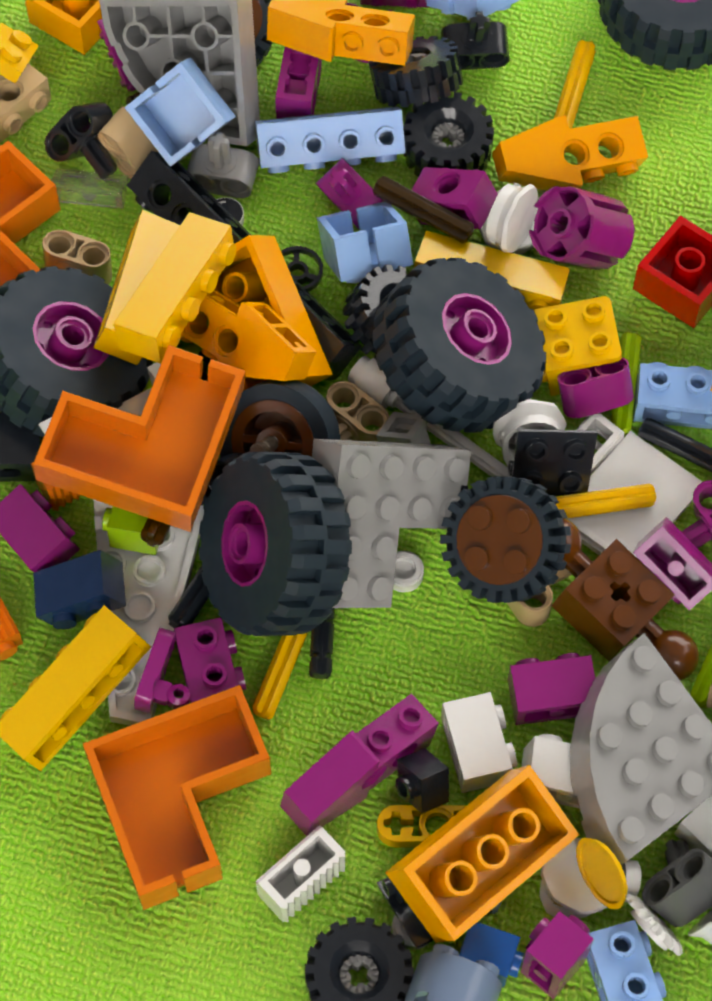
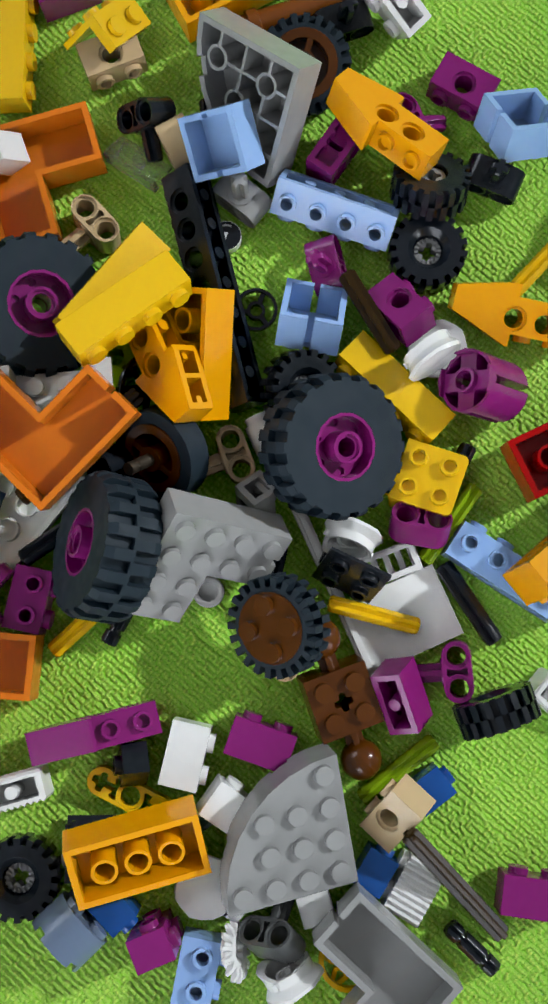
camera: 30 degrees right, 20 degrees up
yellow piece [576,838,628,910] -> none

